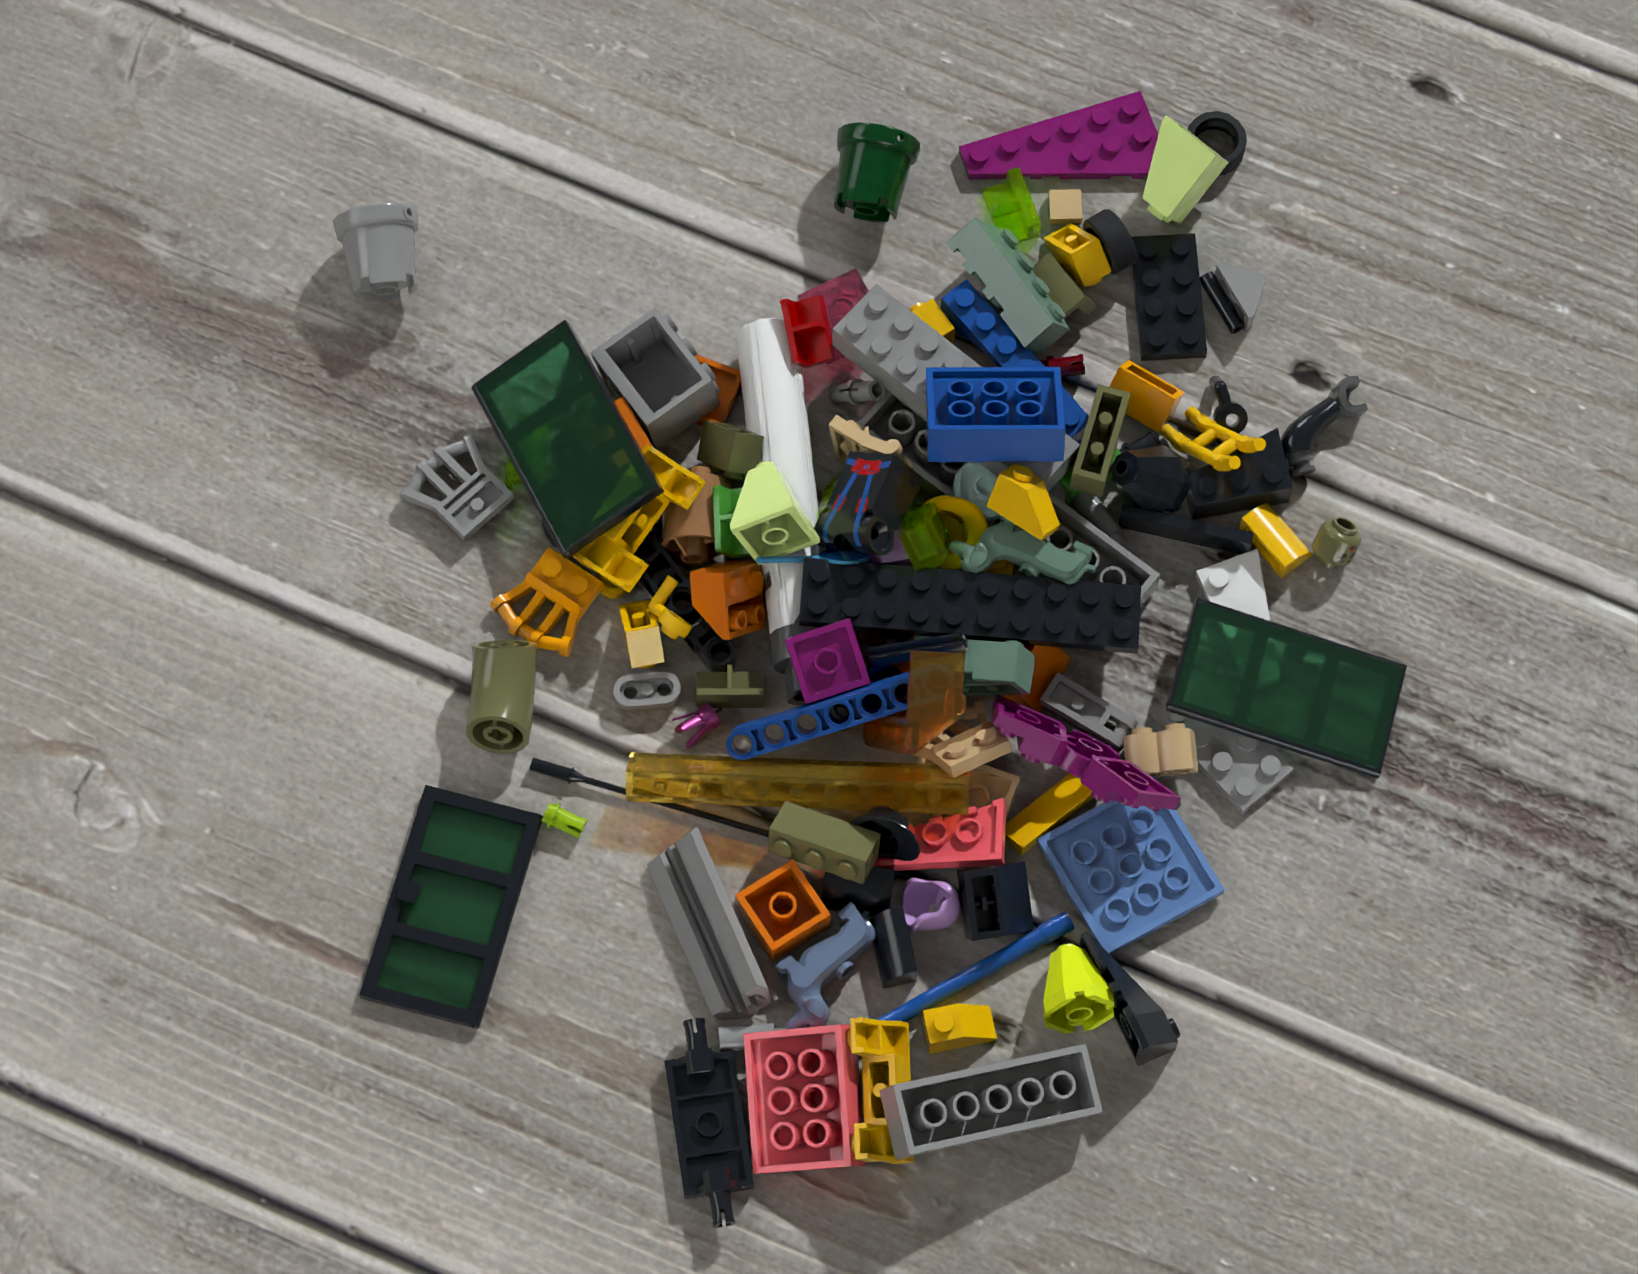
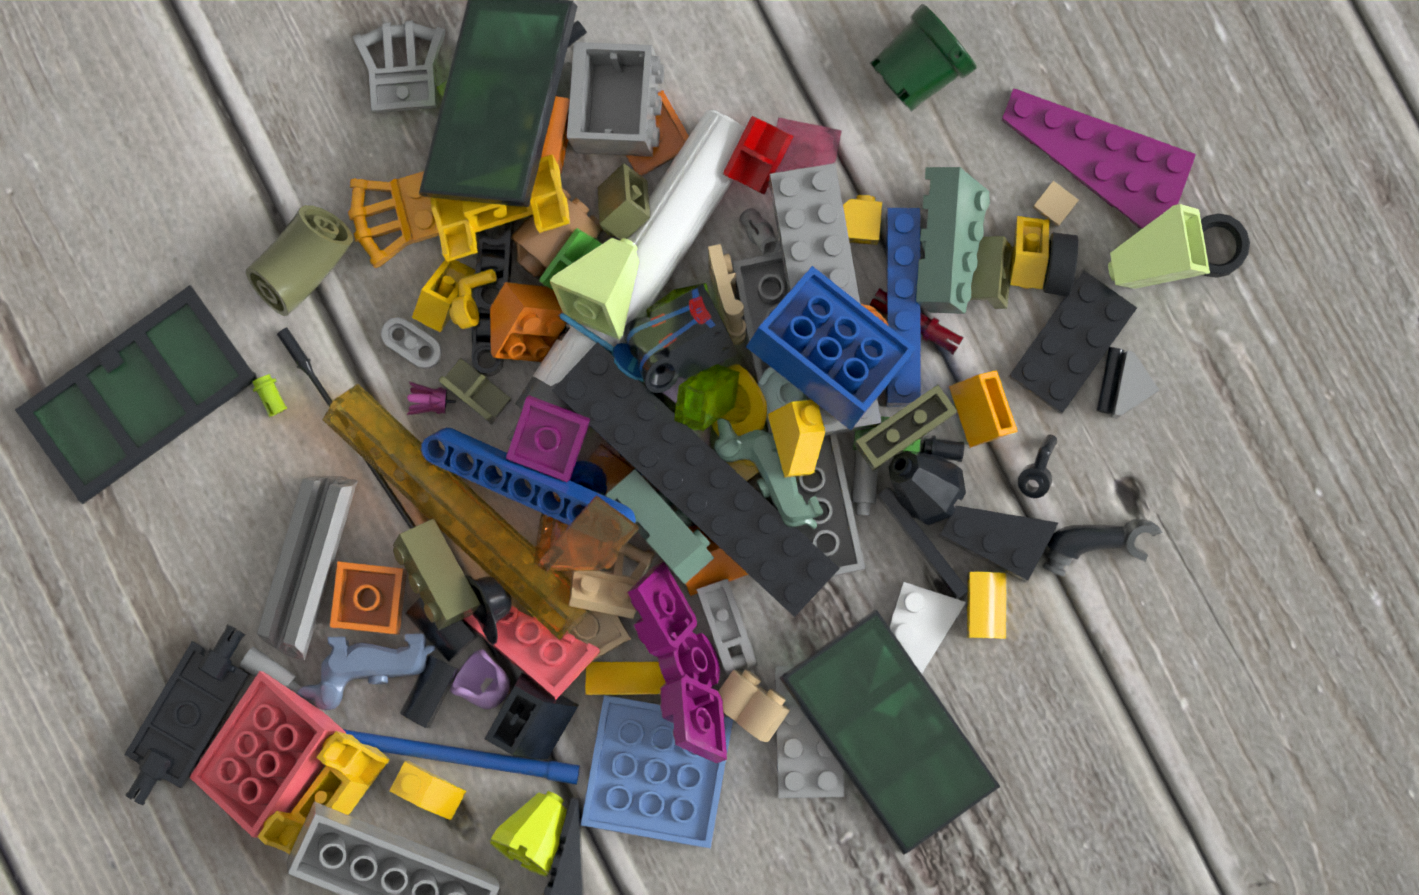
camera: 45 degrees right, 15 degrees up
black axle [867,632,968,667] -> none
clear neon green panel [982,167,1041,243] -> none
yellow piece [1160,406,1266,472] -> none
olive head [1312,516,1362,568] -> none

